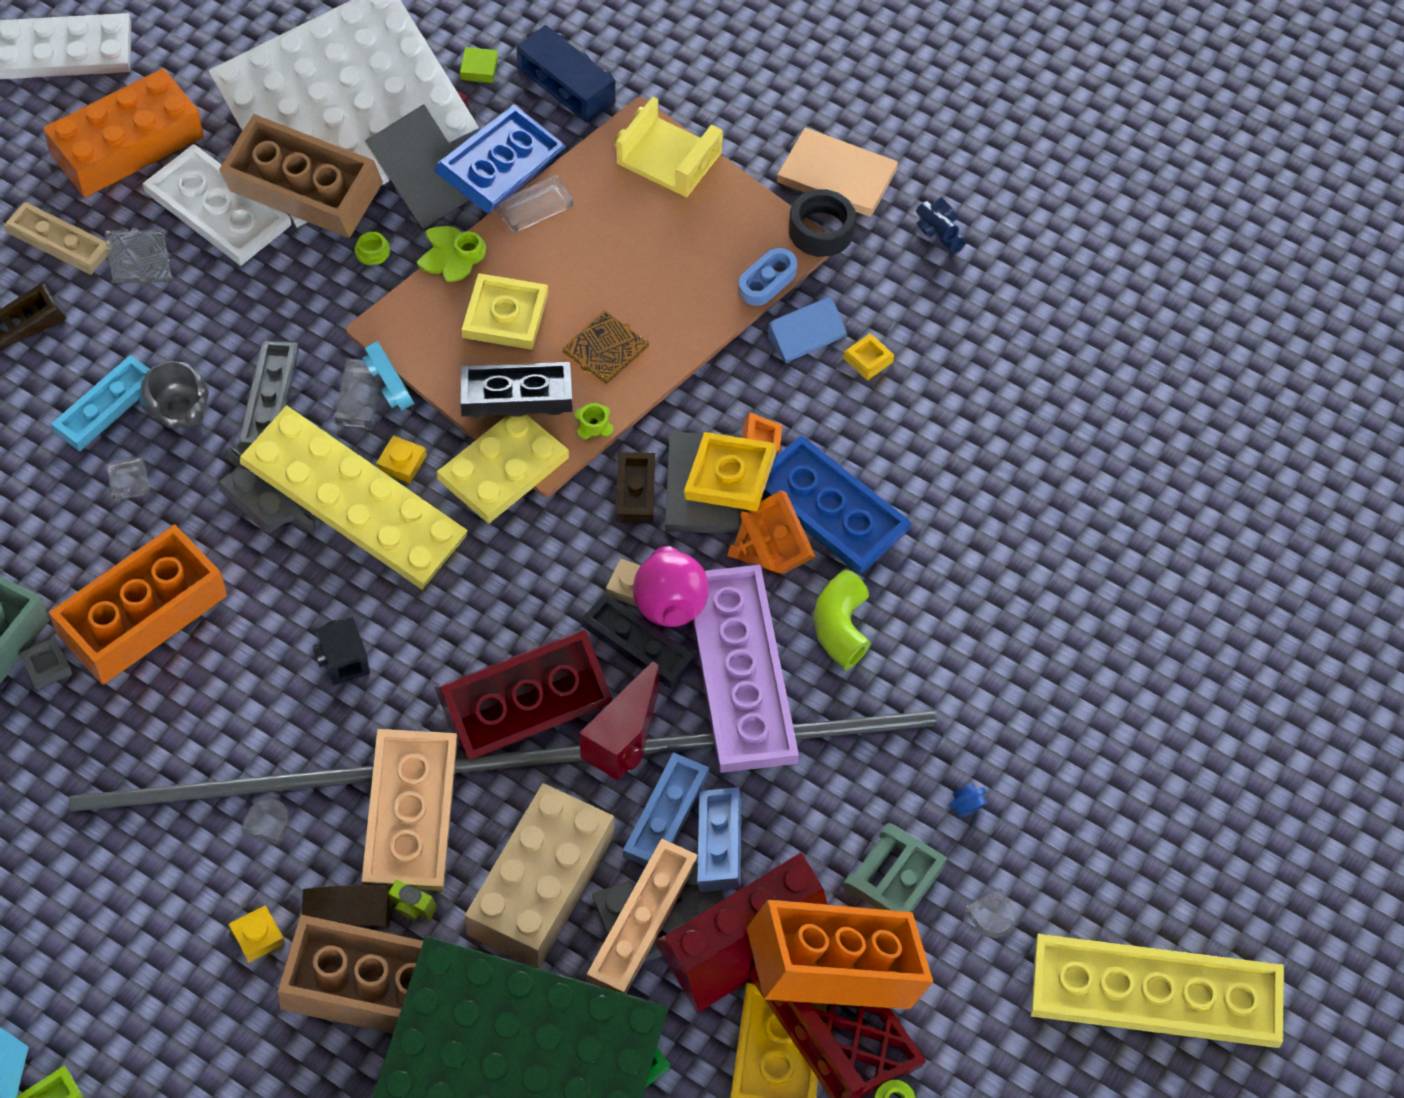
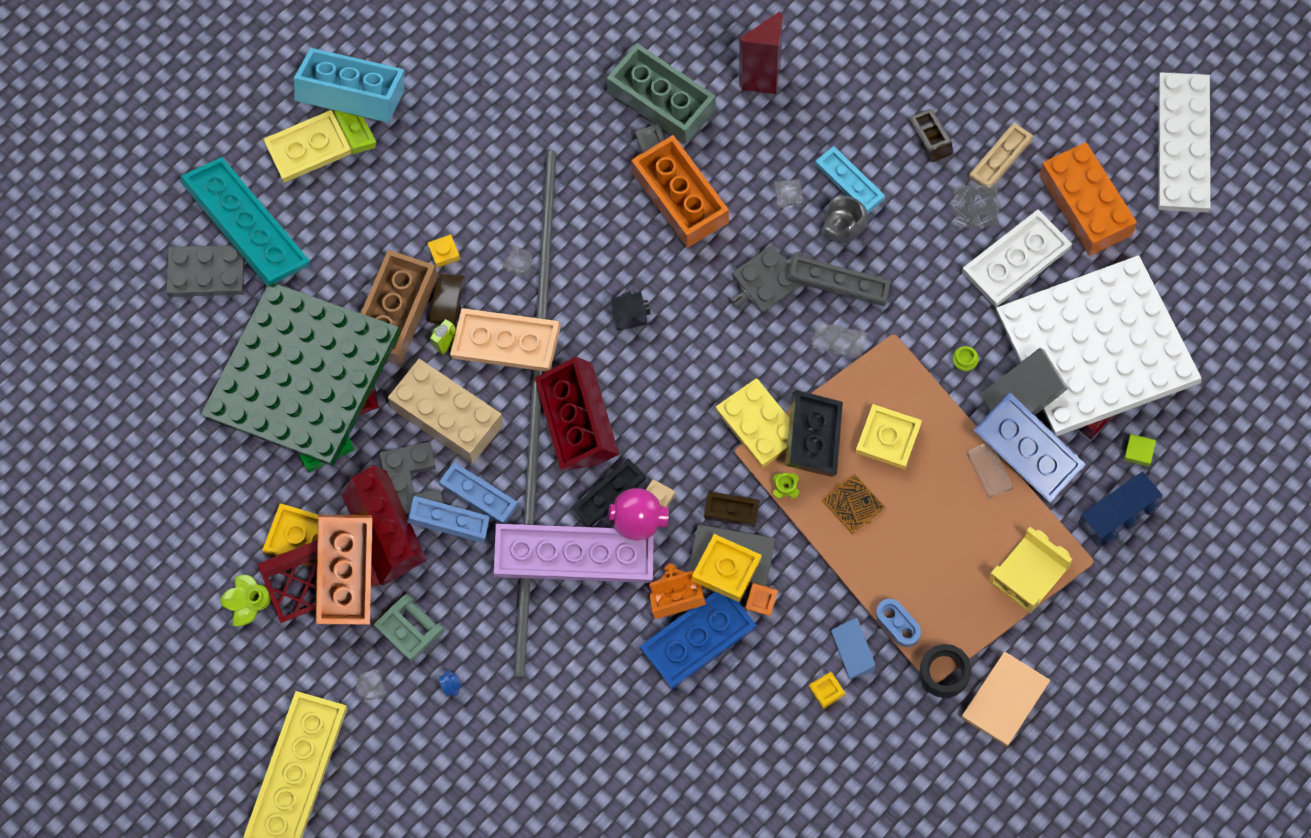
camera: 105 degrees right, 10 degrees up
medium nougat brick [219,114,383,238] -> none
light yellow plate [240,405,468,590] -> none
medium azure plate [362,341,415,411] -> none
yellow plate [376,435,427,484] -> none
lime plate [417,226,486,282] -> none
dark red slope [579,661,659,780] -> none
light nougat plate [587,838,698,994] -> none
lime cylinder [813,570,871,670] -> none
dark blue plate [915,197,966,254] -> none

